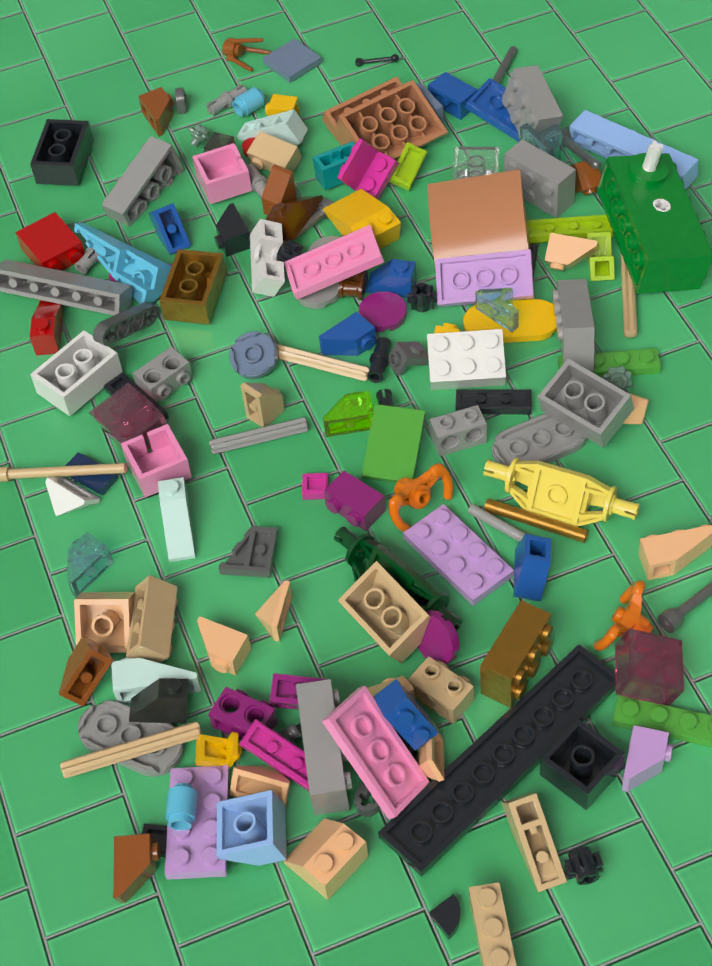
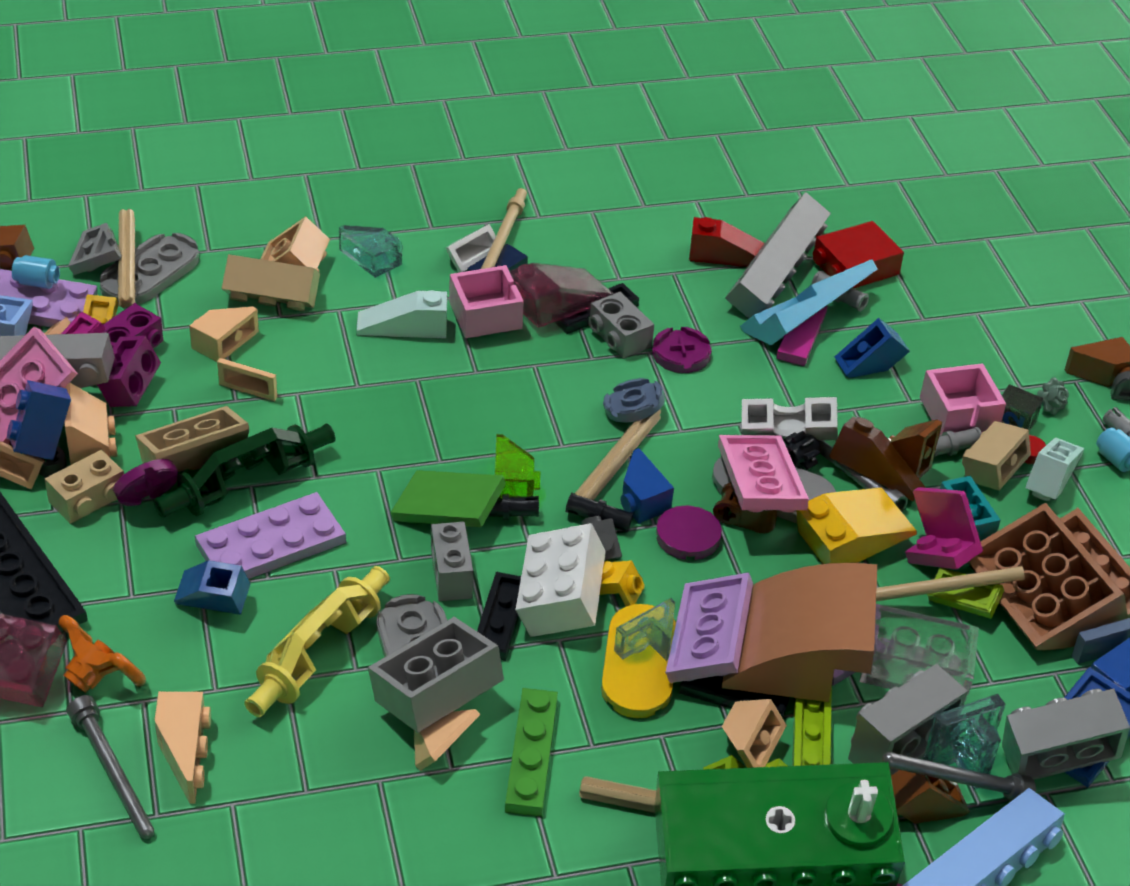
camera: 90 degrees right, 10 degrees down
black brick [30,119,94,186] -> none
white brick [30,330,123,416] -> none
dark orange slope [59,636,113,706] -> none
dark grey beam [93,302,158,346] -> none
light grey wedge [102,136,185,227] -> none
light aqua slope [111,658,201,704] -> none
pearl dark grey slope [129,678,188,724] -> none
pearl gold brick [159,249,227,325] -> none
light grey axle [209,417,308,454] -> none
black slope [214,203,250,257] -> none
dark grey wing [218,526,279,578] -> none
tan slope [240,382,285,427] -> none
yellow brick [265,94,300,116] -> none
dark pink tile [302,473,329,500] -> none
magenta brick [324,471,386,531] -> none
blue slope [365,259,417,298] -> none
orange piece [389,463,453,532] -> none
black gear [407,283,437,313] -> none
light grey bar [468,504,526,542] -> none
pearl gold brick [480,600,554,708] -> none
pearl gold piece [484,498,589,543] -> none
light grey wedge [552,279,595,371] -> none
sand green plant [603,366,632,392] -> none
none -> light grey wing [68,223,122,275]
none -> magenta tile [652,327,712,373]
none -> tan bar [876,566,1025,602]

